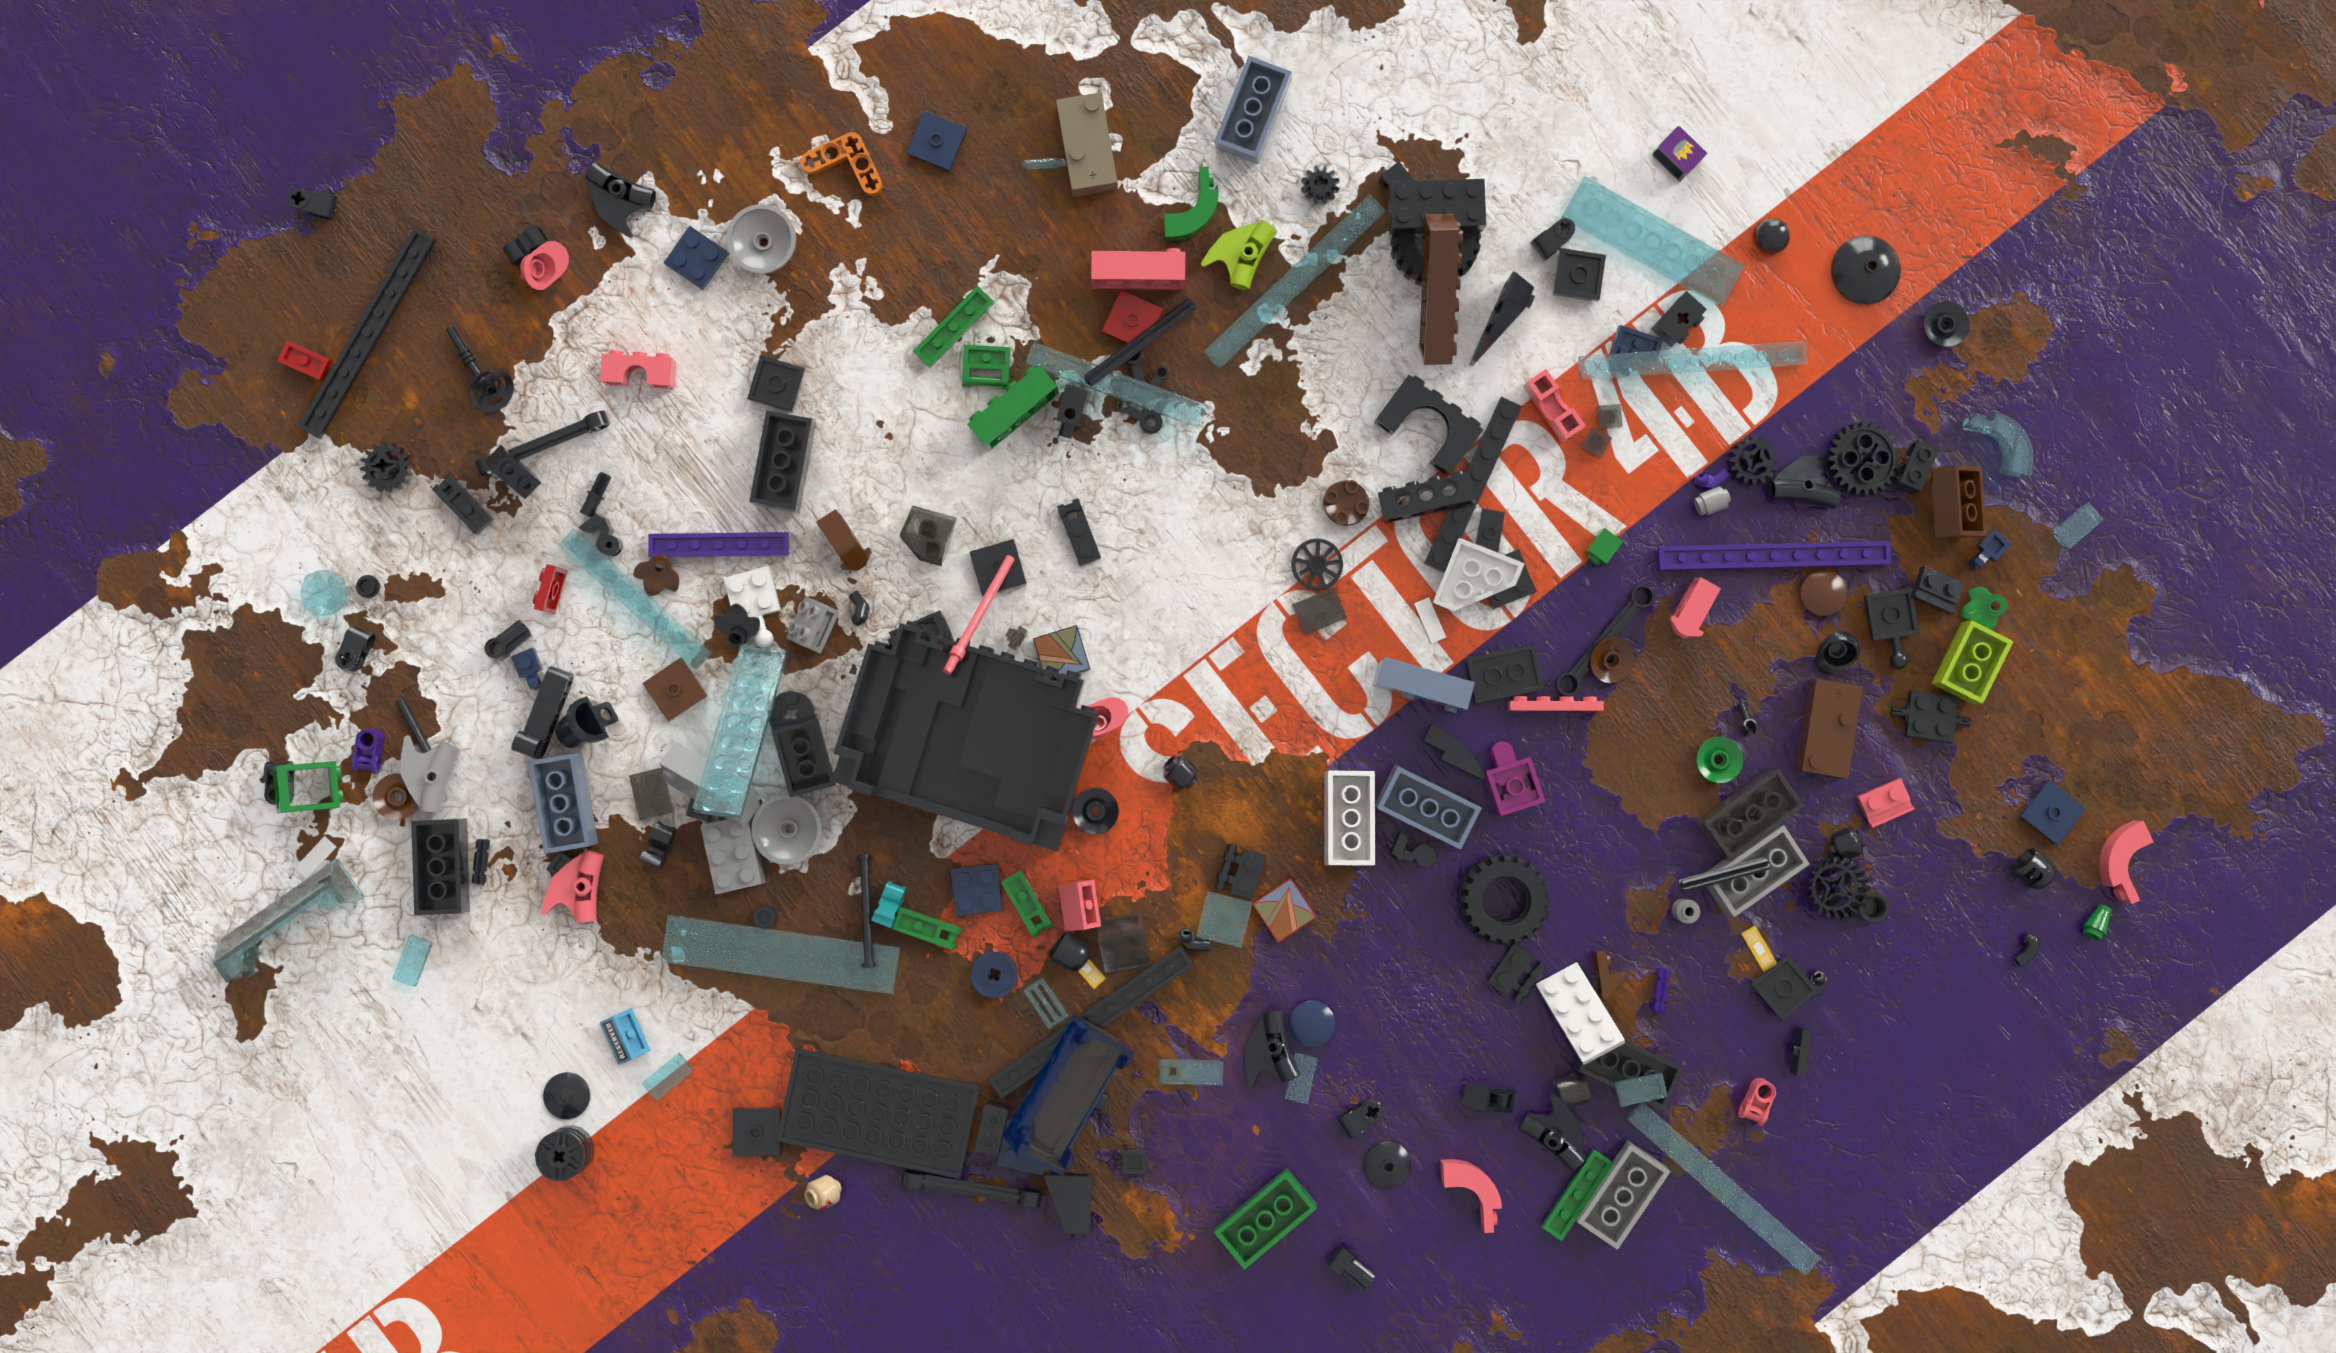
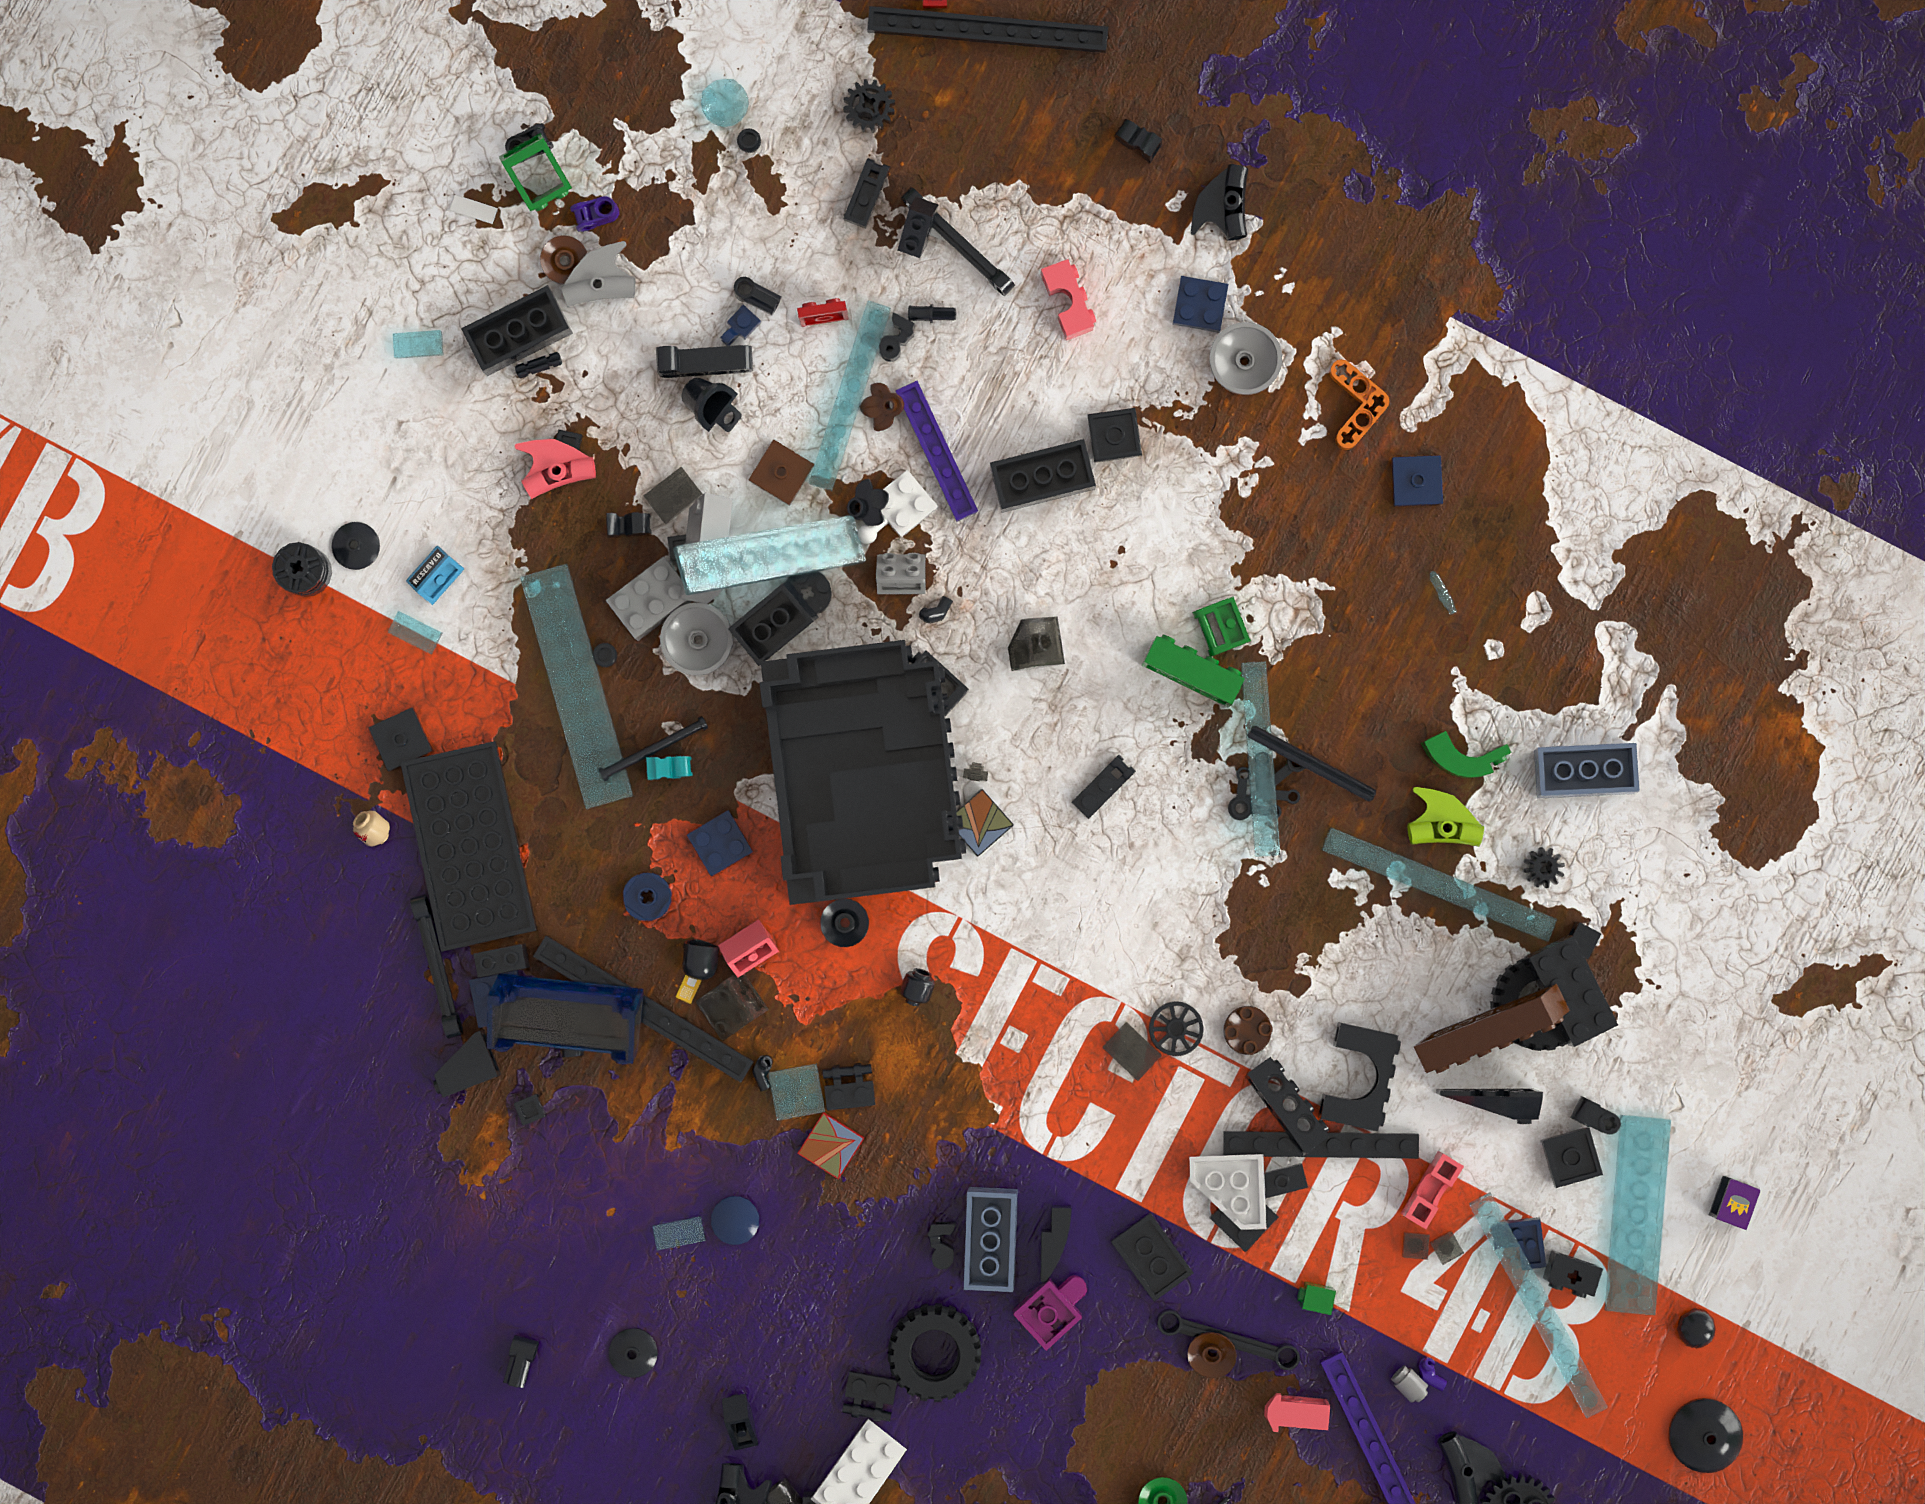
camera: 80 degrees right, 0 degrees up
clear light blue windscreen [213,859,365,983] -> none
black piece [335,625,376,672] -> none
black bar [395,698,432,753] -> none
black dish [445,325,514,412] -> none
coral piece [520,241,569,290] -> none
sand blue brick [528,752,598,854] -> none
reddish brown piece [816,509,872,571] -> none
green plate [892,907,962,950] -> none
green plate [913,286,995,368] -> none
coral bar [943,555,1015,675] -> none
black plate [969,539,1027,596] -> none
green plate [1001,870,1054,938] -> none
clear light blue tile [1023,977,1069,1029] -> none
dark tan brick [1056,92,1118,197] -> none
black torso [1056,384,1092,439] -> none
coral piece [1087,697,1128,739] -> none
coral brick [1091,248,1185,290] -> none
red plate [1102,290,1163,352] -> none
clear light blue plate [1157,1059,1223,1085] -> none
green brick [1214,1168,1317,1270] -> none
black pin [1245,1011,1301,1088] -> none
white brick [1324,771,1375,866] -> none
black piece [1337,1098,1383,1139] -> none
sand blue brick [1372,657,1475,714] -> none
white sticker [1414,597,1446,644] -> none
coral arch [1440,1159,1502,1233] -> none
coral plate [1507,696,1604,711] -> none
reddish brown slope [1592,950,1627,999] -> none
black gear [1727,435,1780,486] -> none

